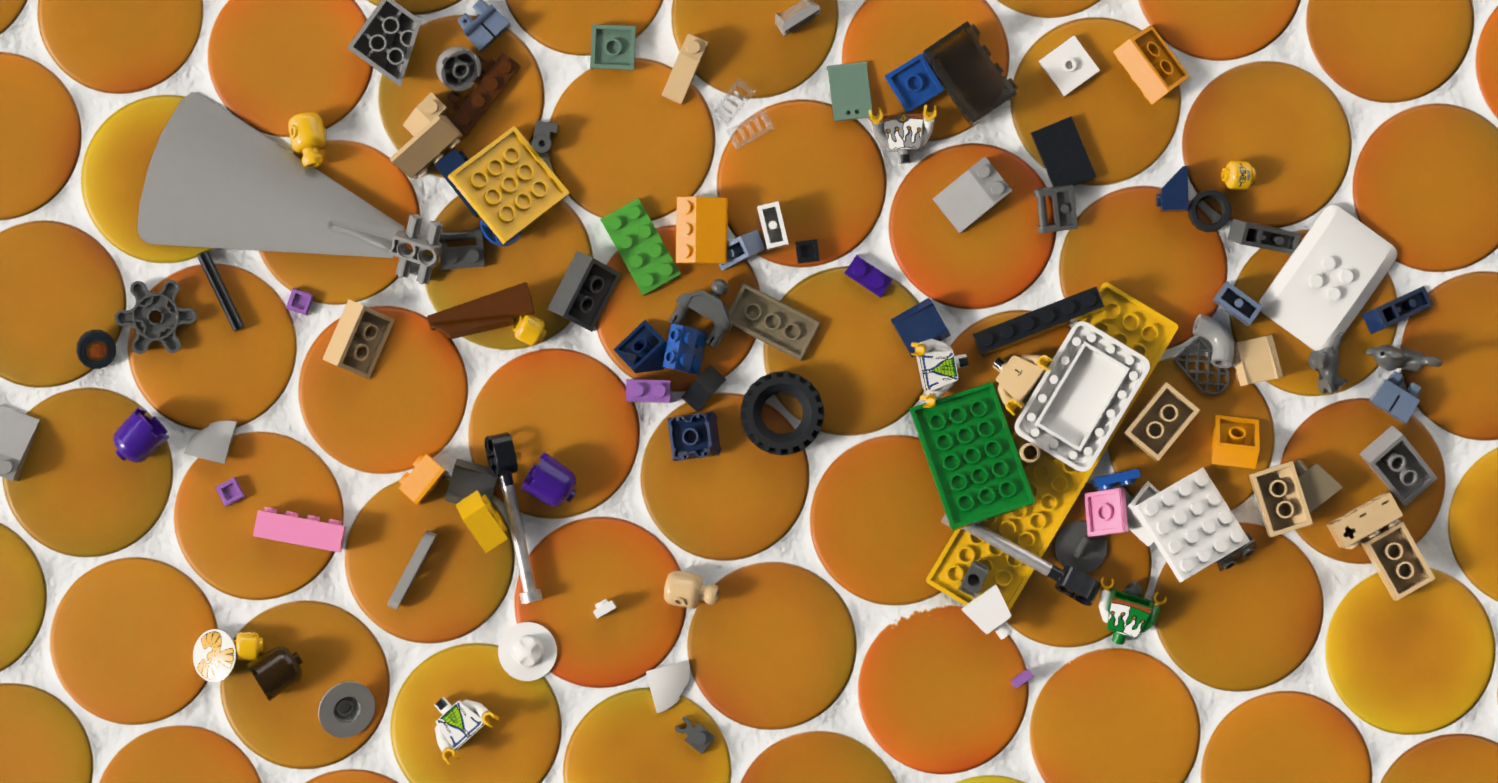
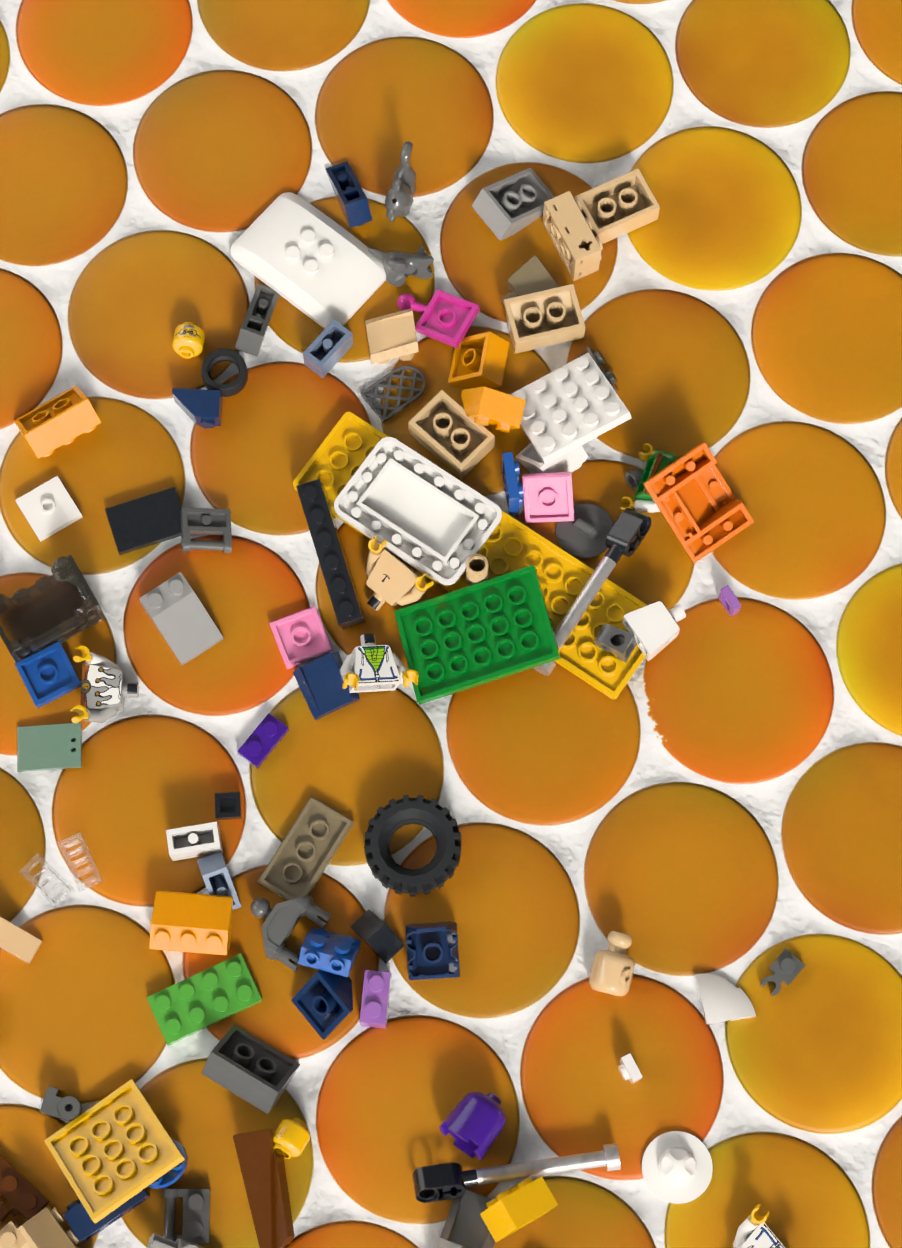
camera: 90 degrees left, 15 degrees down
light grey cylinder [1193,314,1234,368] -> none
sand blue hips [1368,371,1422,424] -> none
none -> bright pink tile [269,606,333,669]
none -> dark pink plate [397,289,480,348]
none -> light orange slope [461,386,526,433]
none -> orange slope [643,442,754,563]

